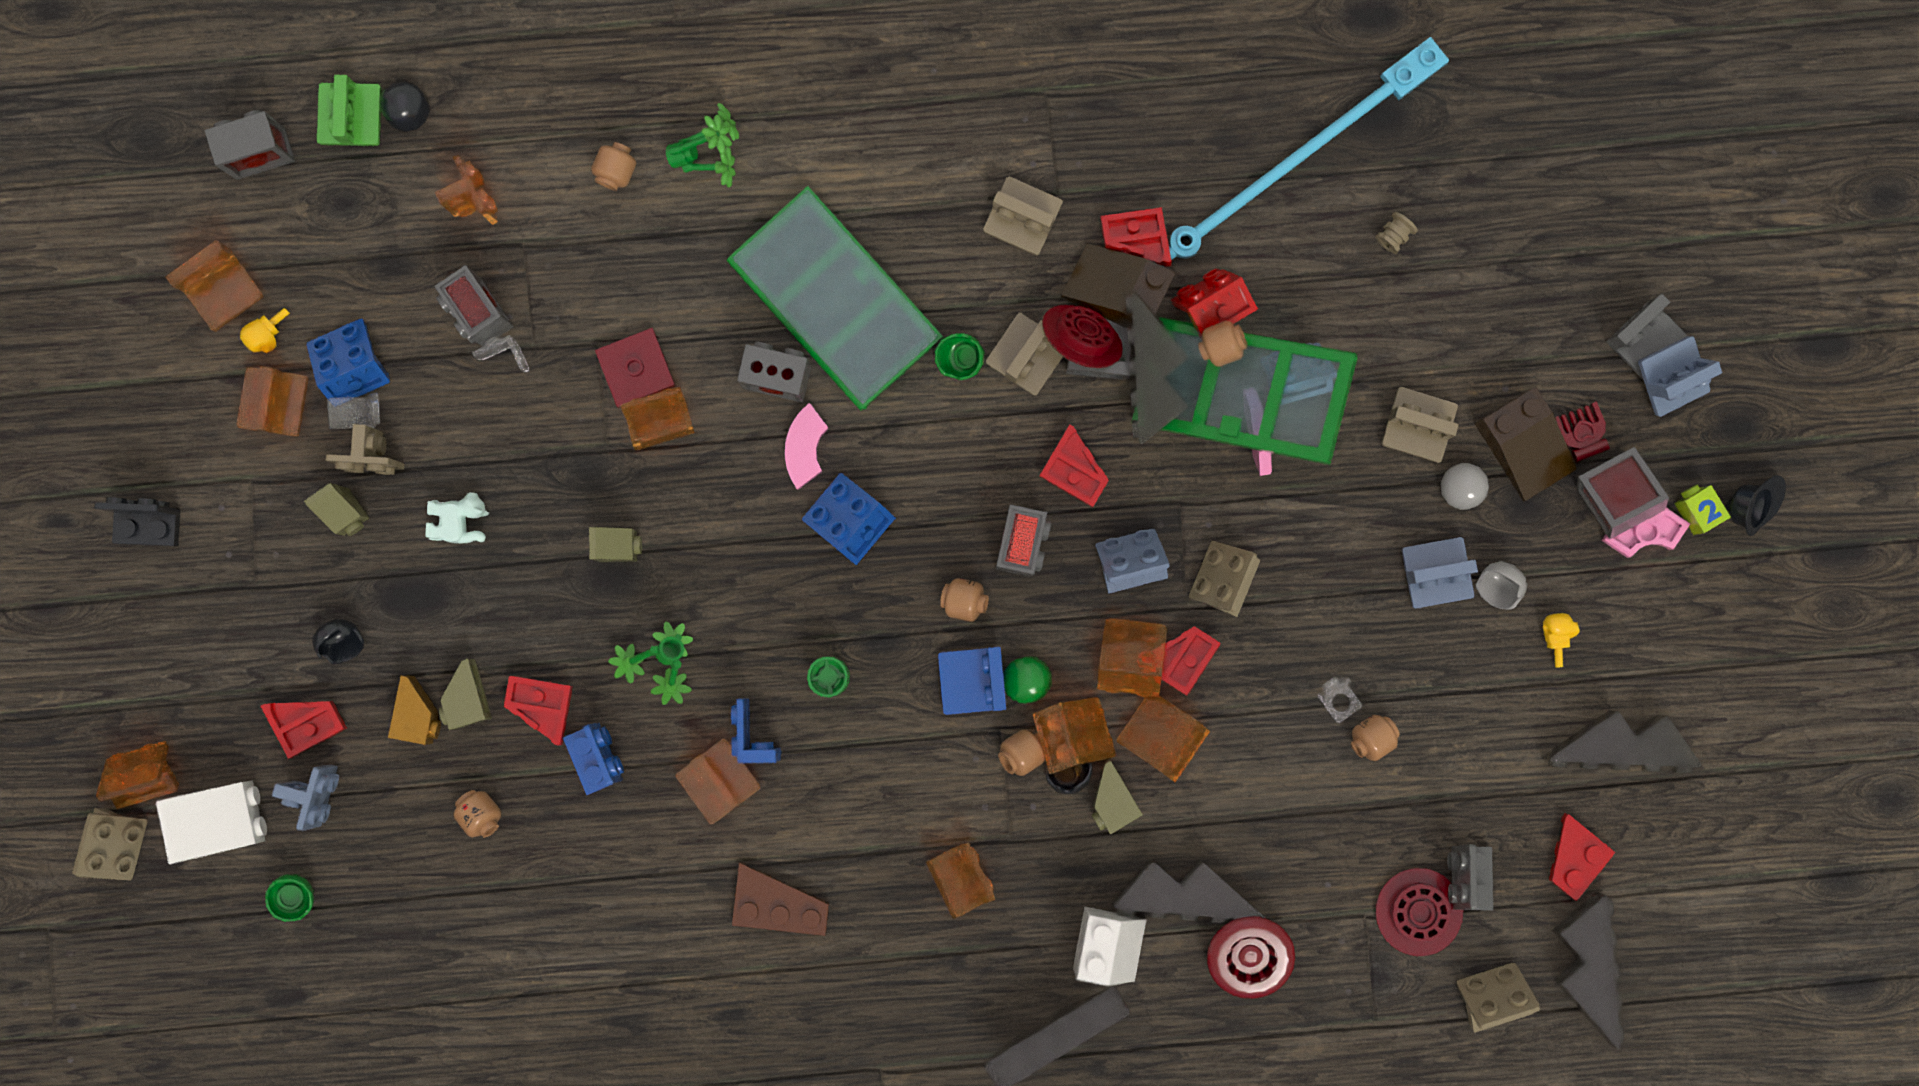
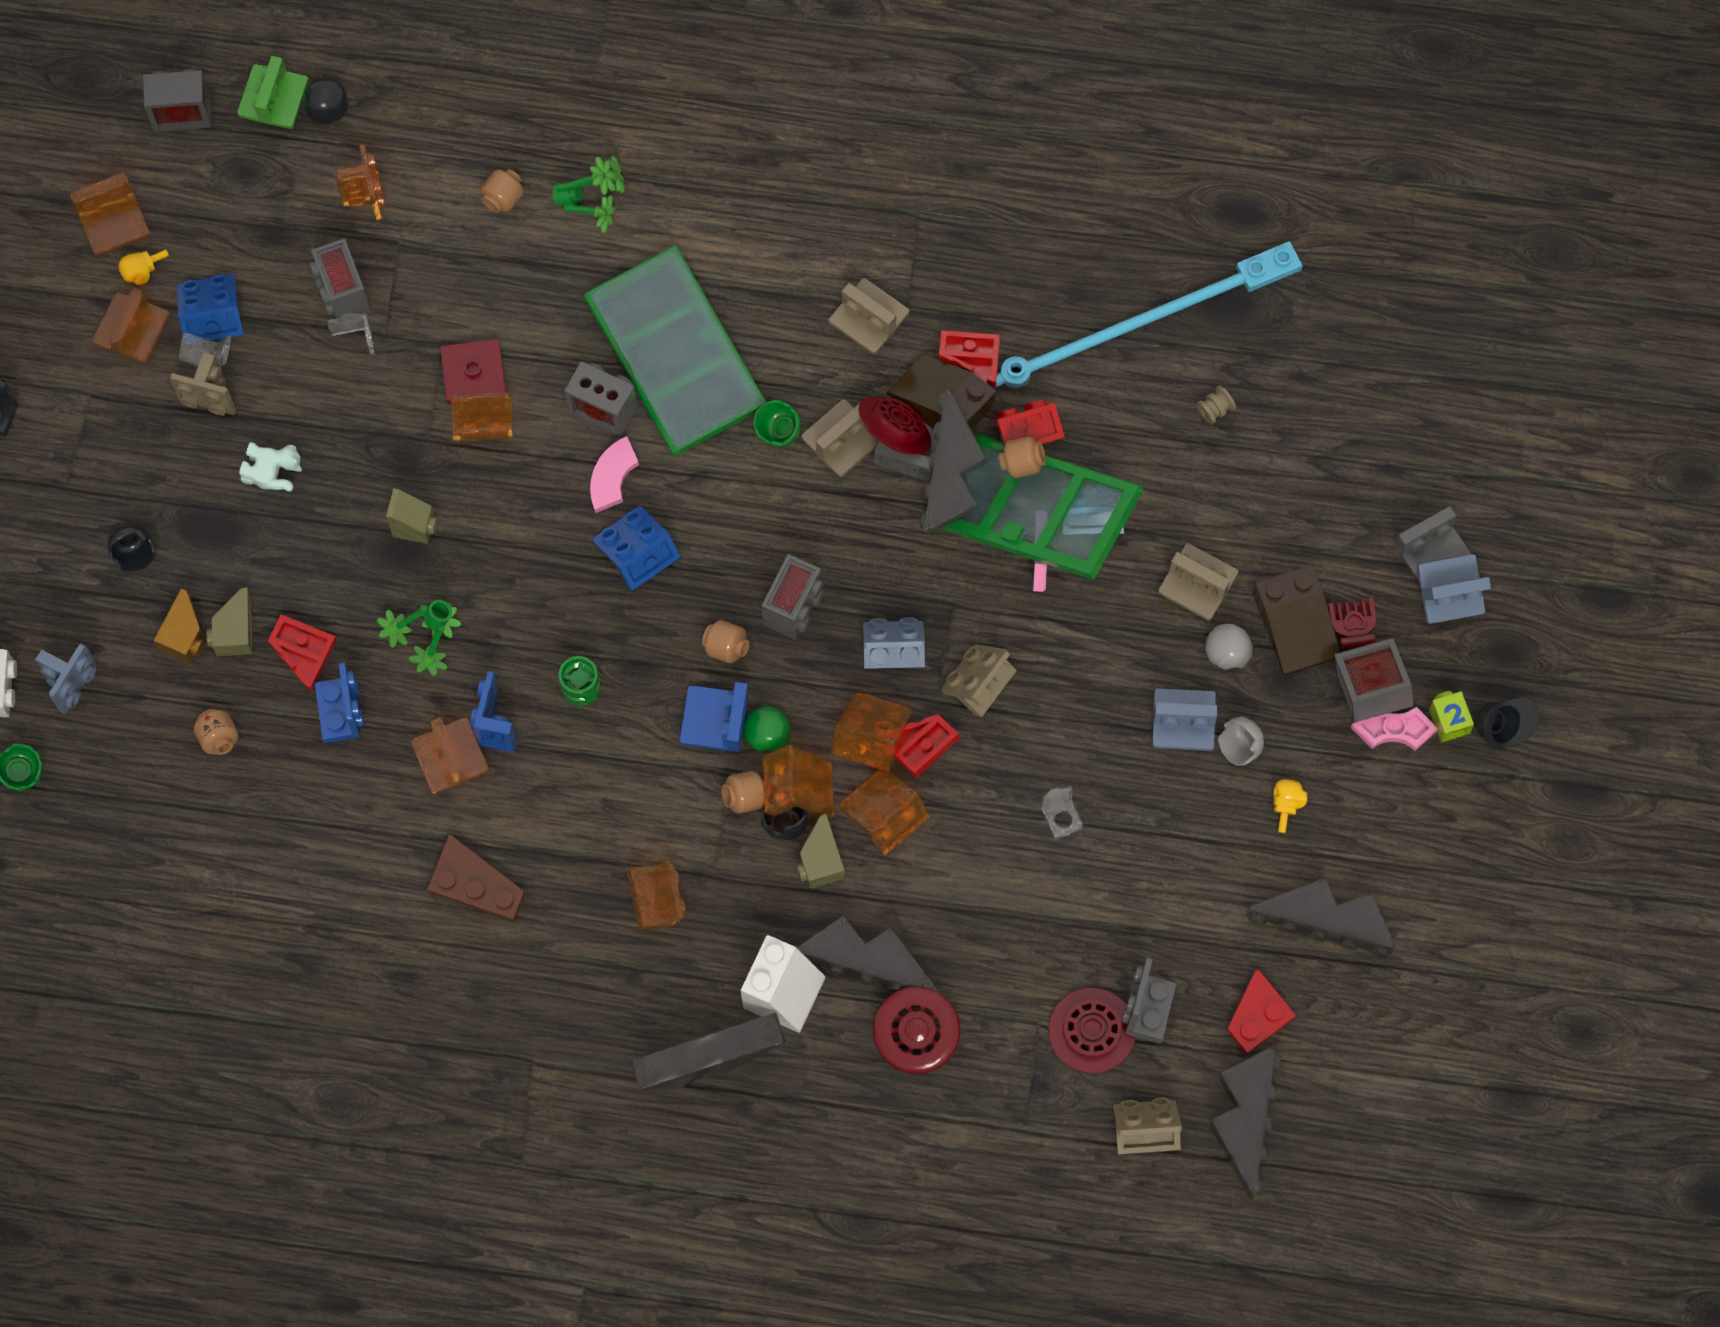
camera: 15 degrees right, 15 degrees down
red wing [261,701,347,759] -> none
olive slope [304,483,369,536] -> none
red wing [1039,425,1109,508] -> none
medium nougat head [1351,715,1400,761] -> none

